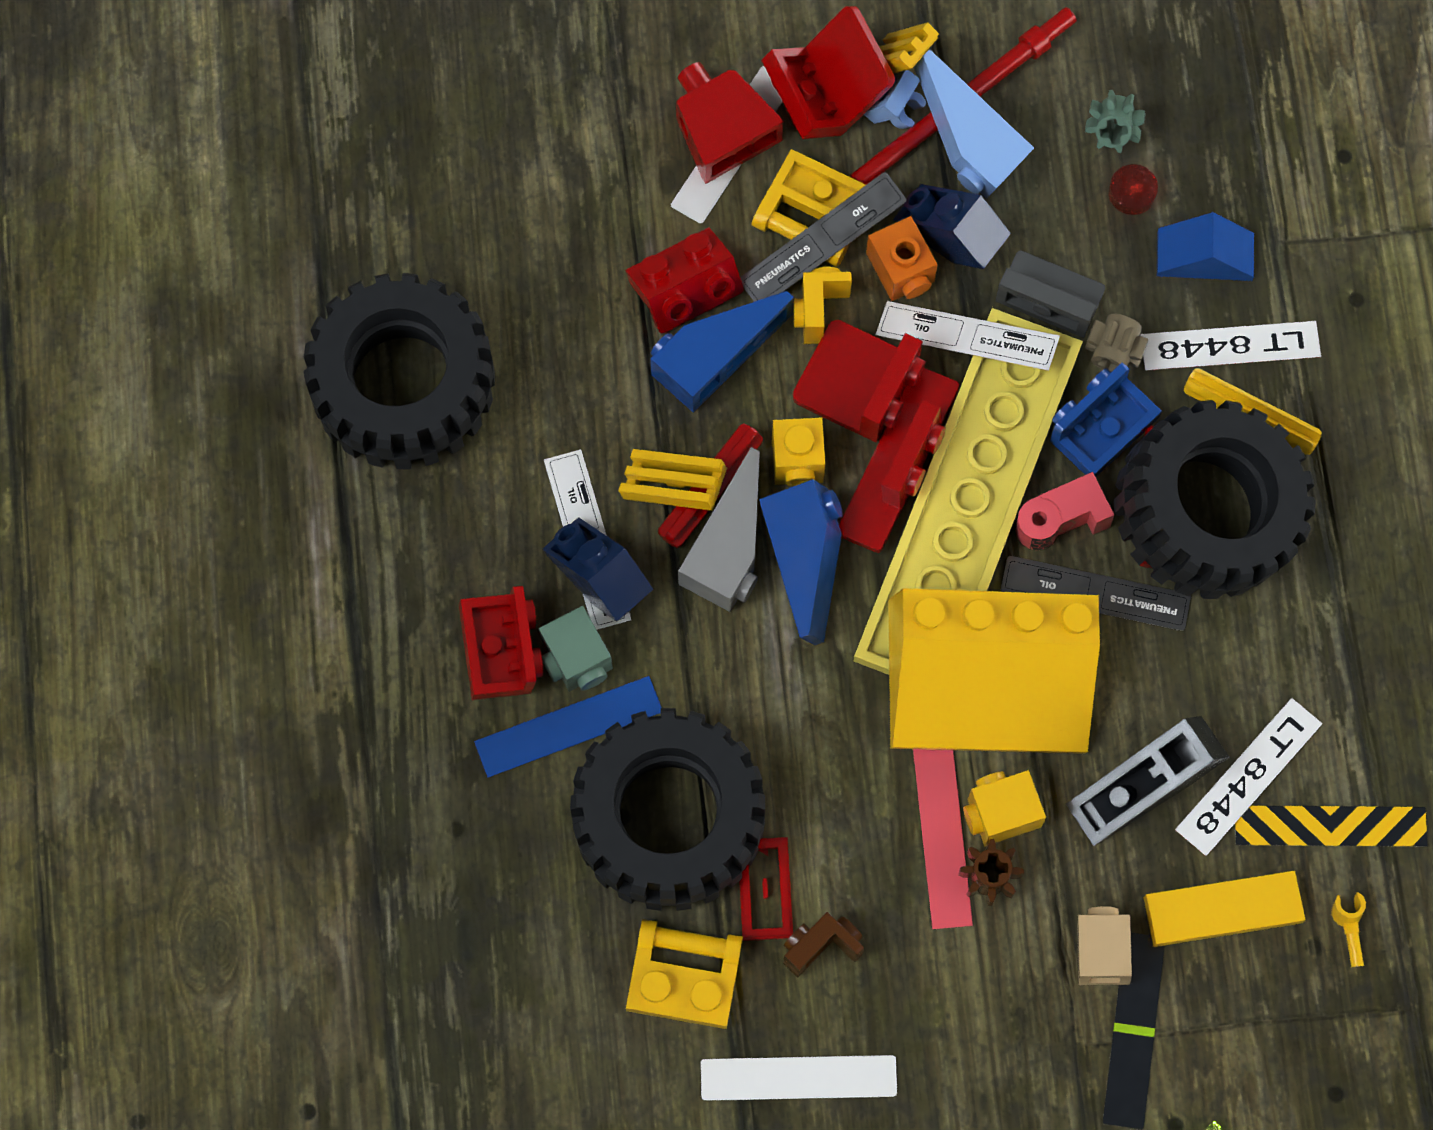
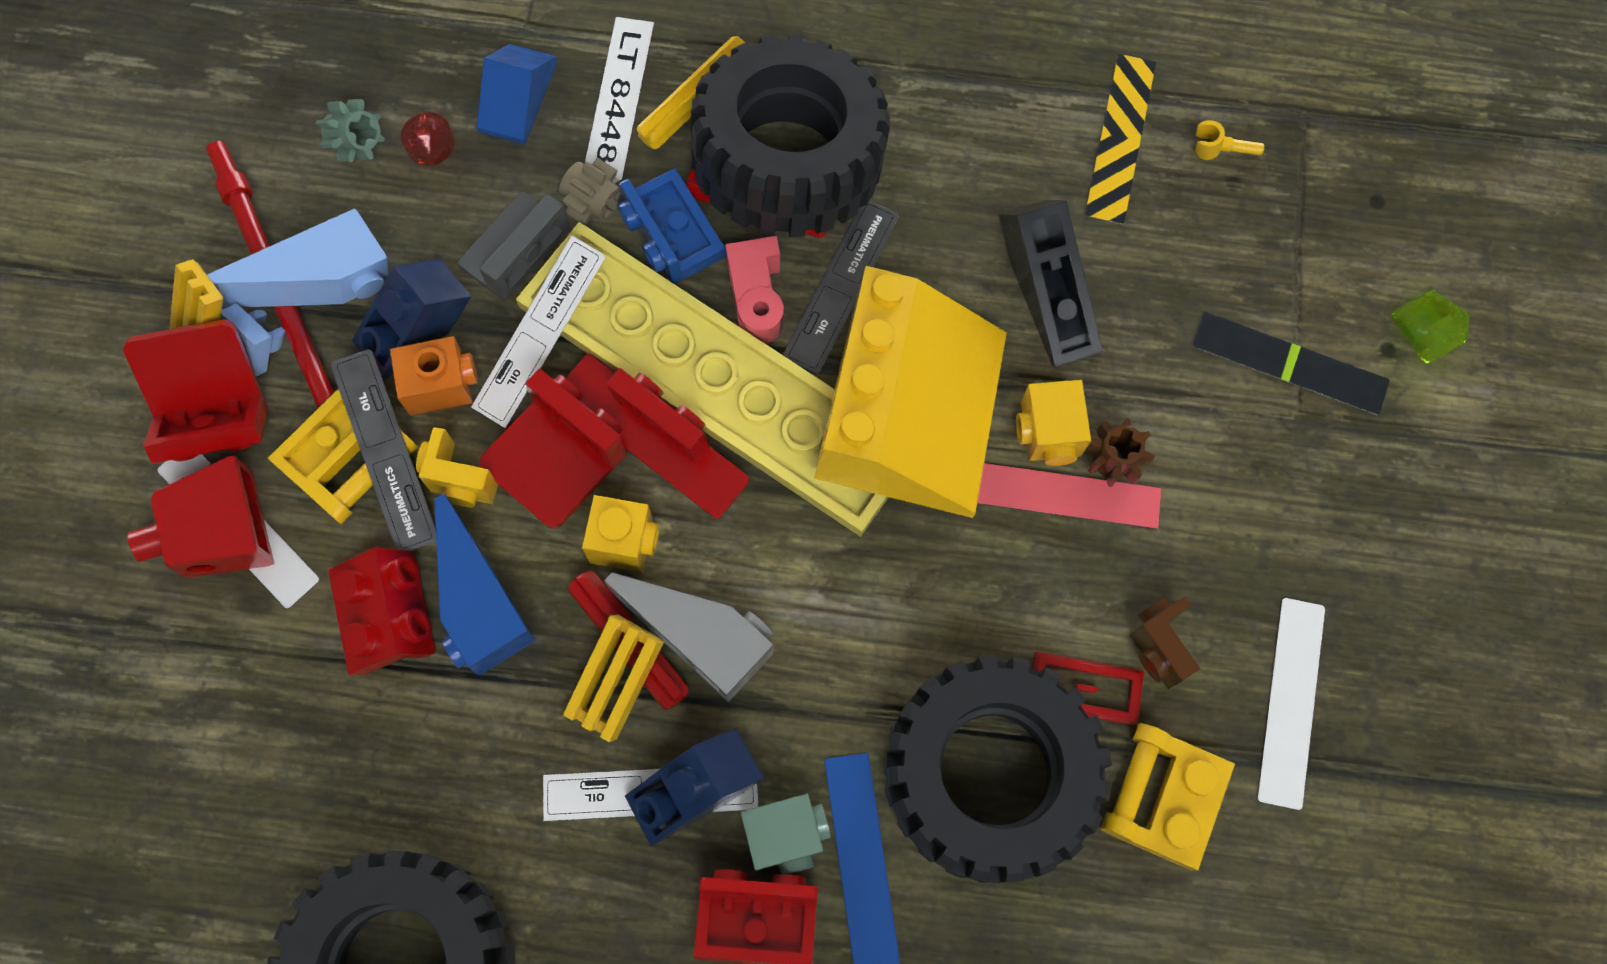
camera: 80 degrees left, 0 degrees up
blue slope [759,479,843,645] -> none
tan brick [1077,907,1132,985] -> none
yellow tile [1143,871,1306,947] -> none
white sticker [1175,698,1323,856] -> none

